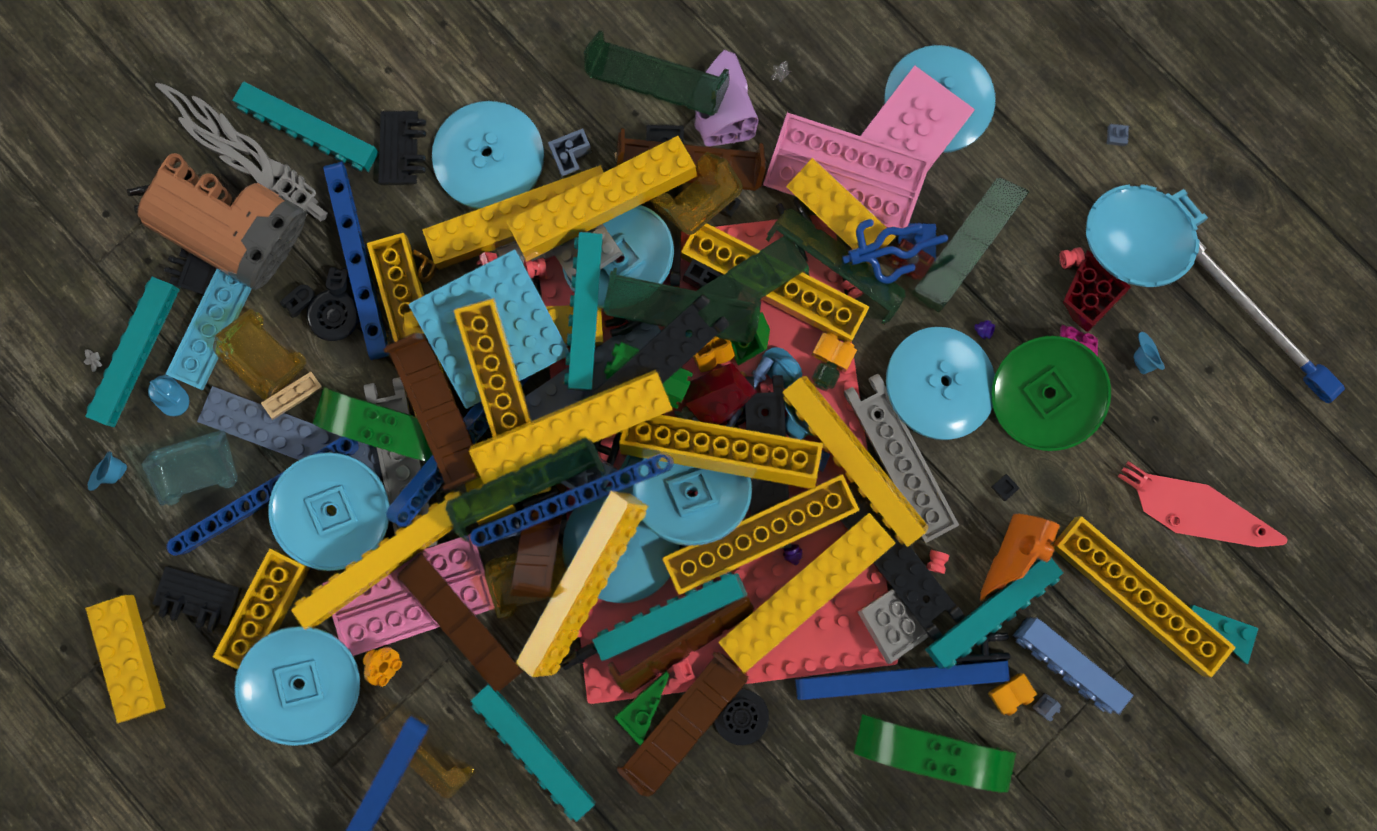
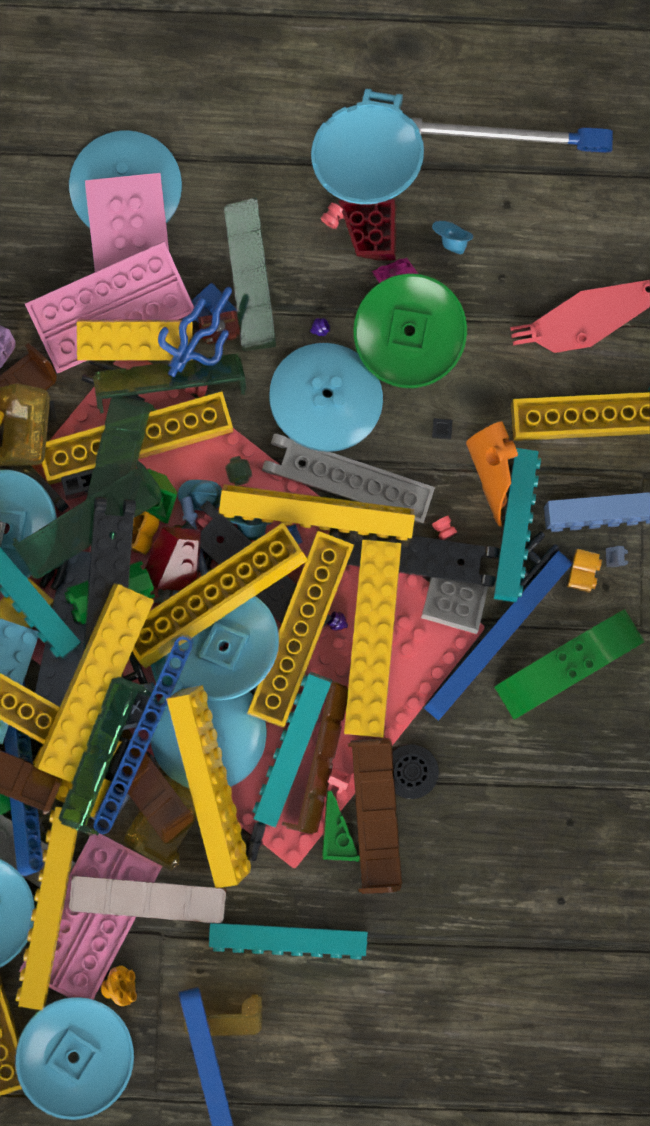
camera: 50 degrees left, 0 degrees up
light orange brick [811,332,857,372] -> none
sand blue tile [1107,124,1129,146] -> none

